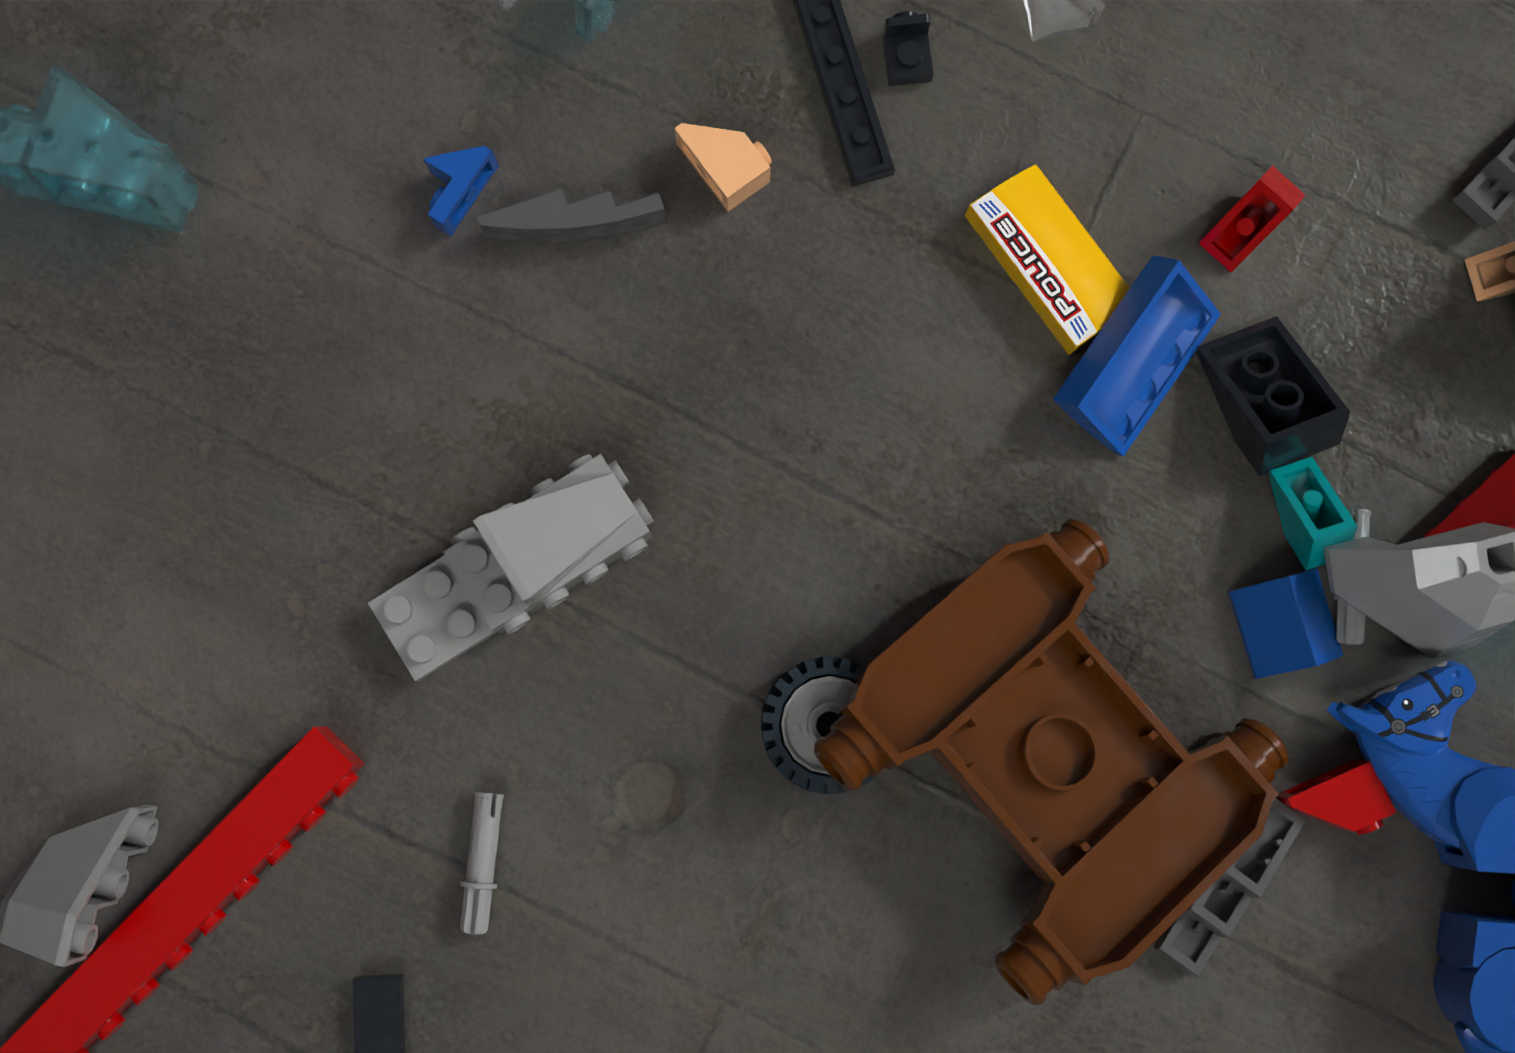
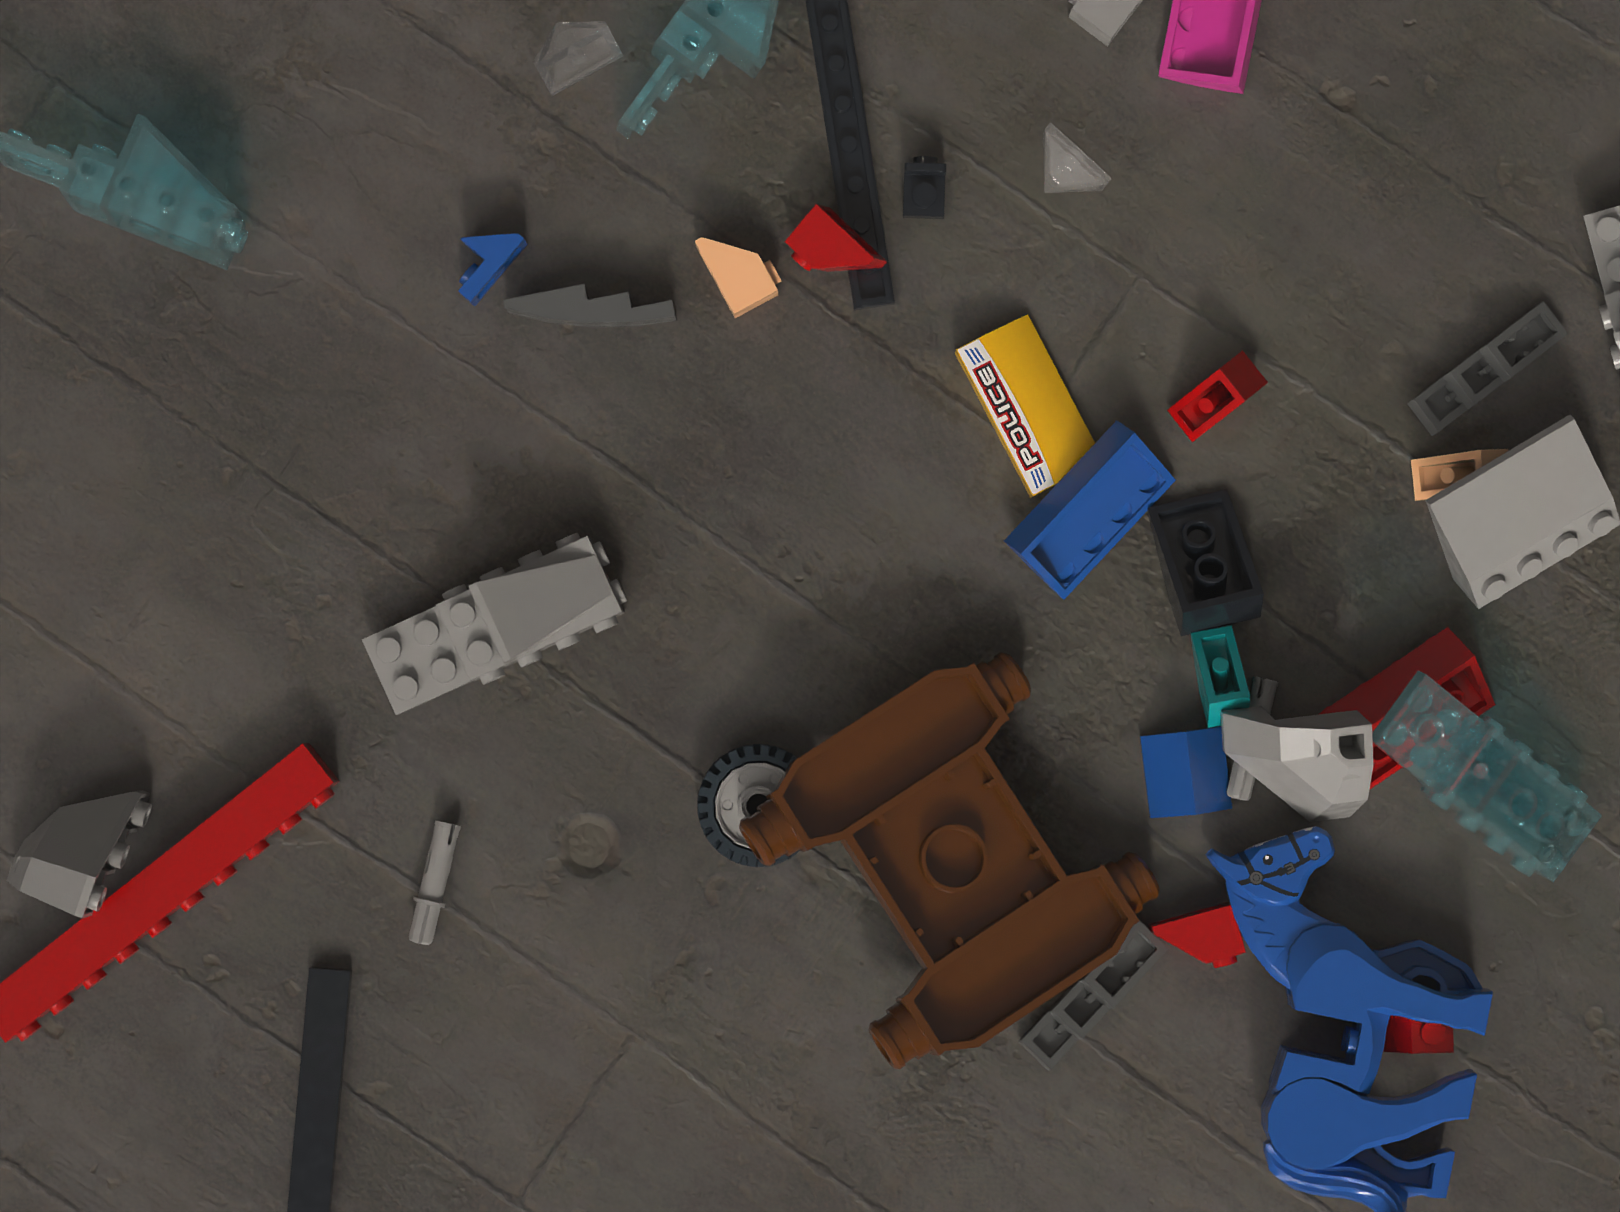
camera: 10 degrees right, 5 degrees up
none -> red slope [785,204,887,272]

